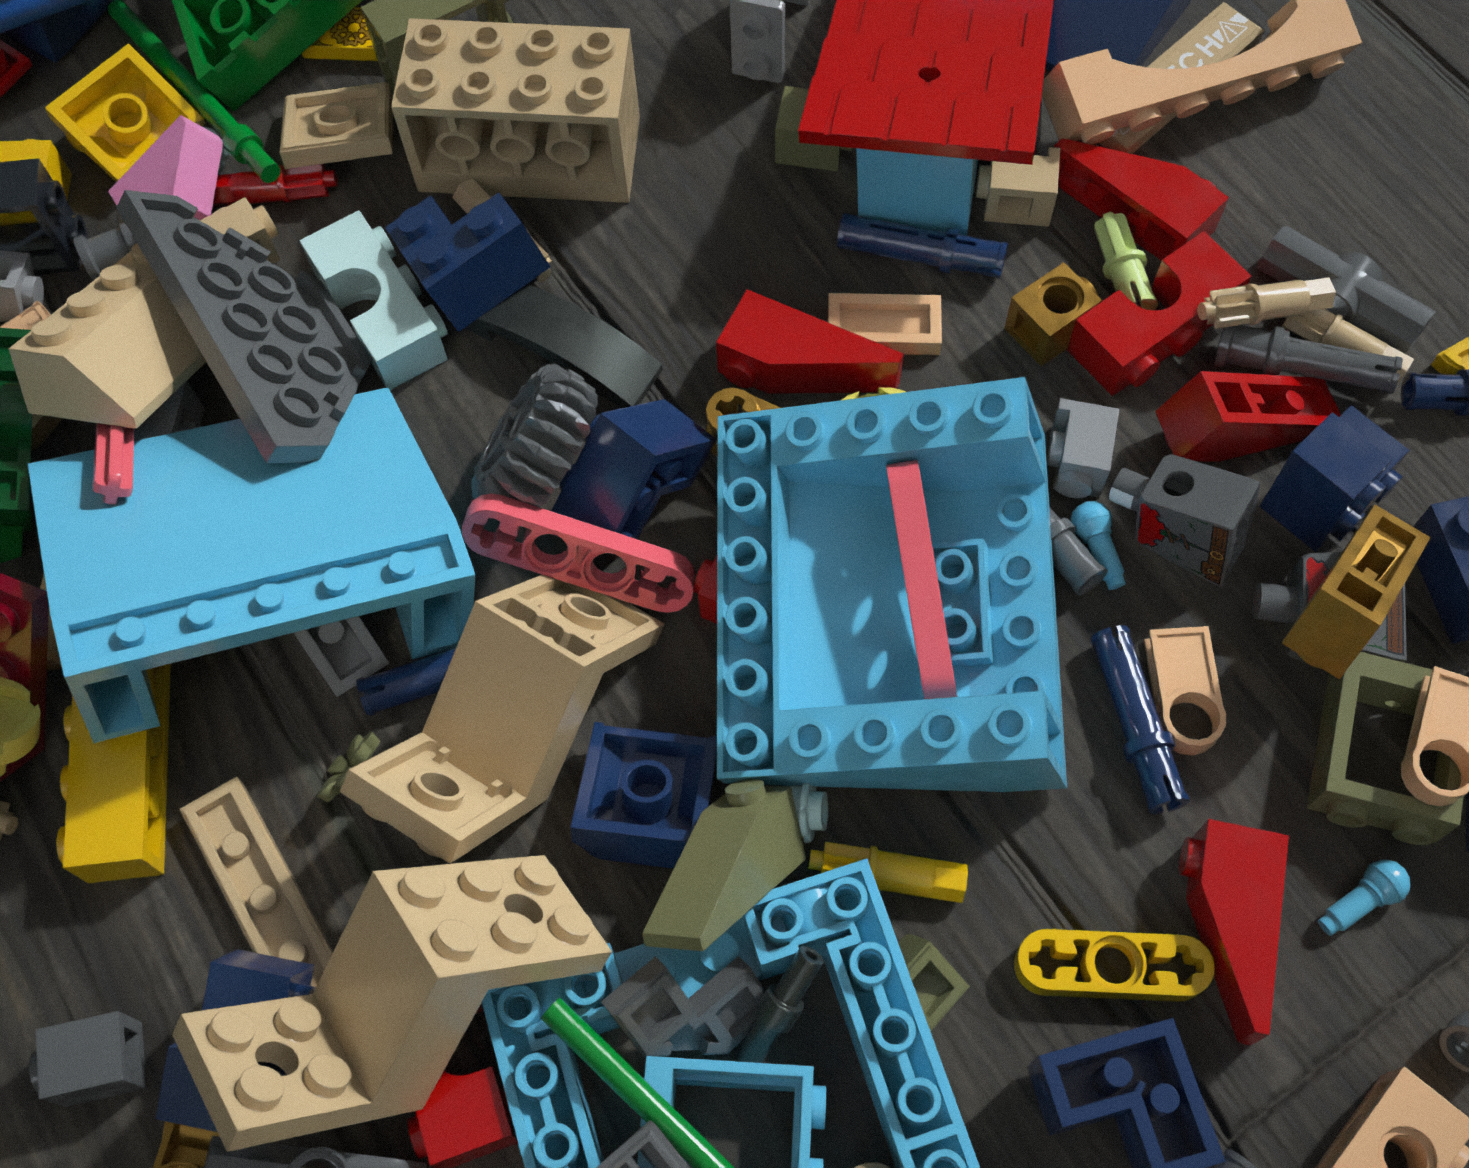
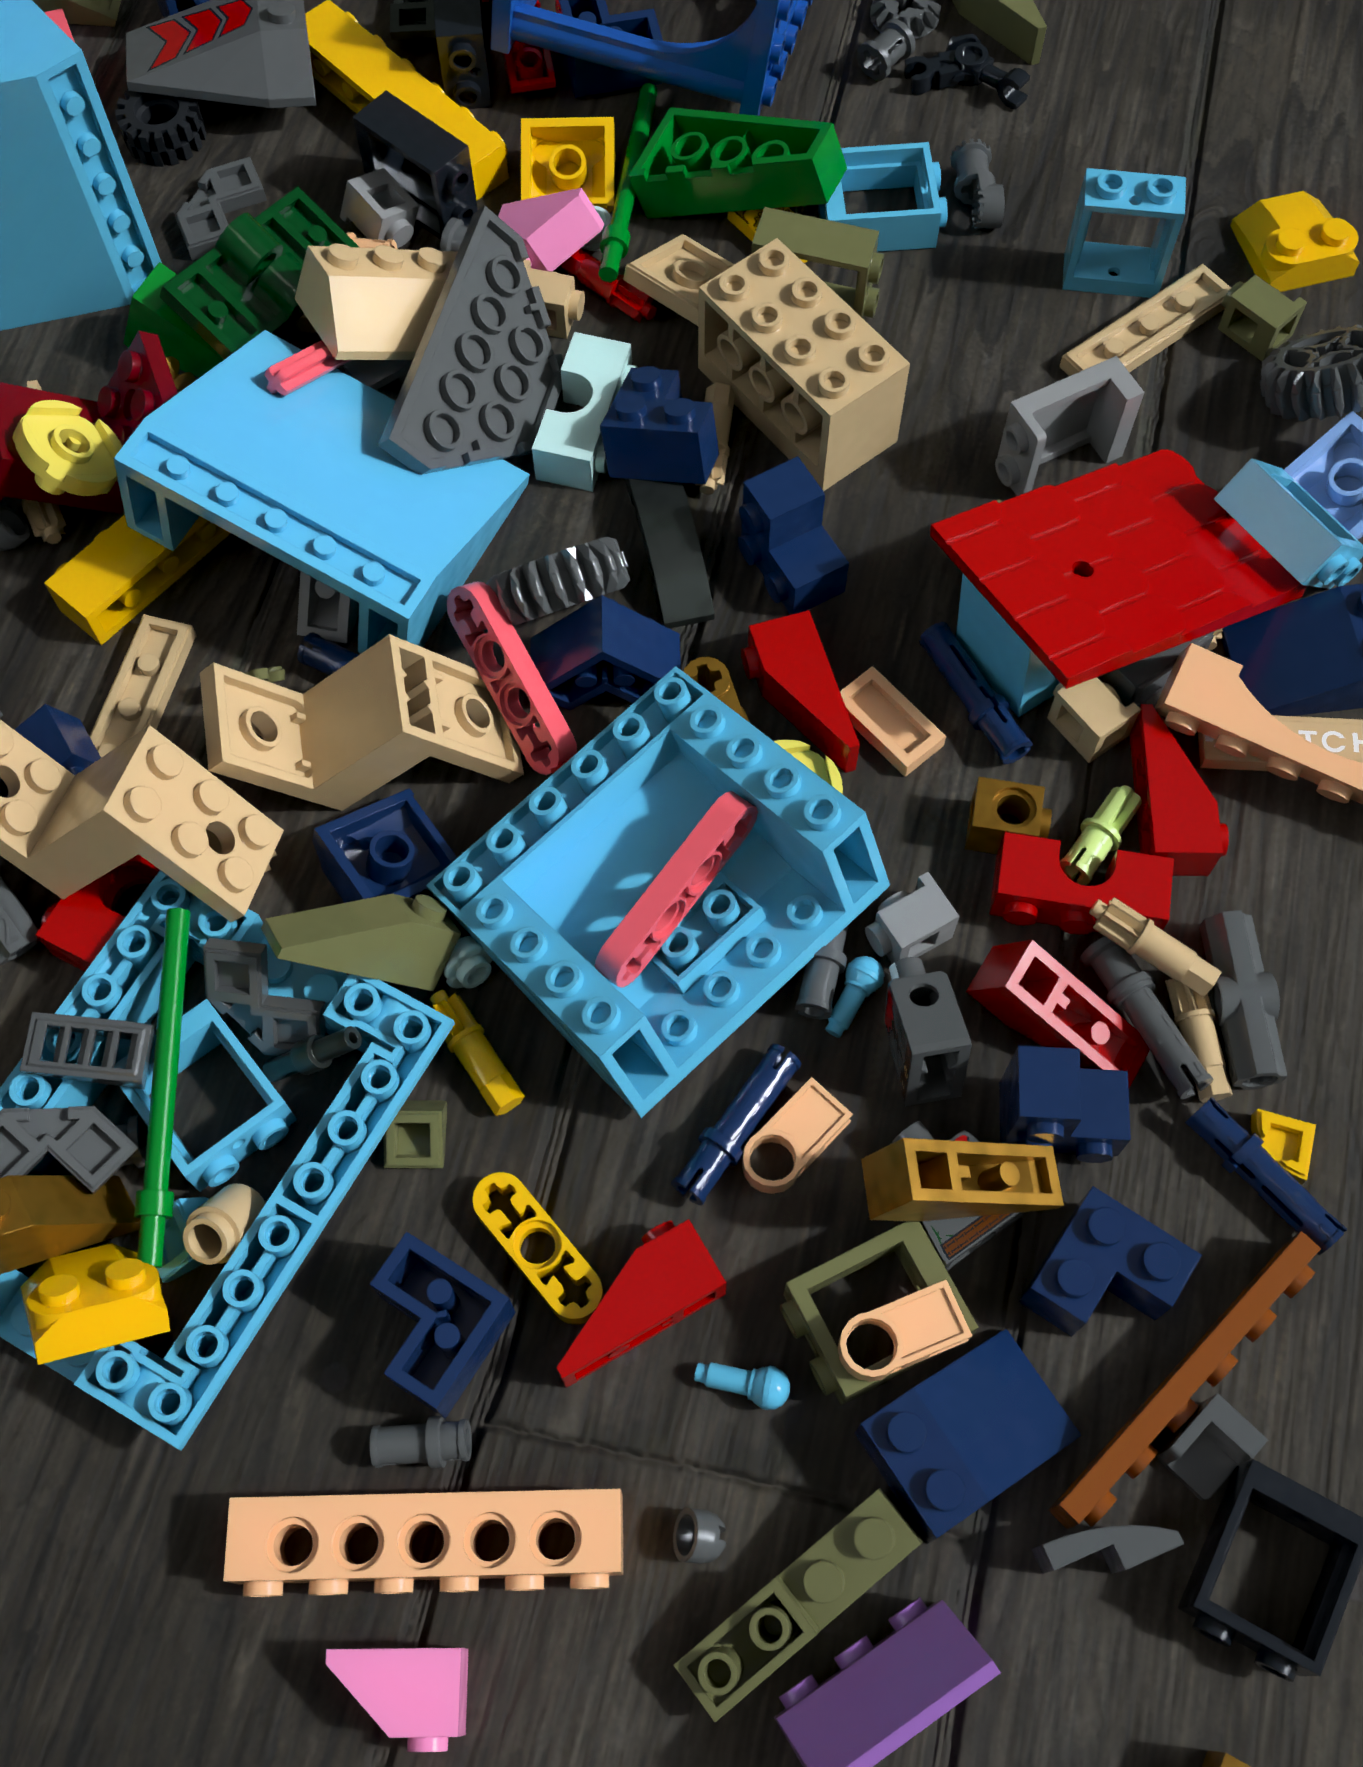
camera: 45 degrees right, 0 degrees up
none -> dark blue brick [738,456,849,615]

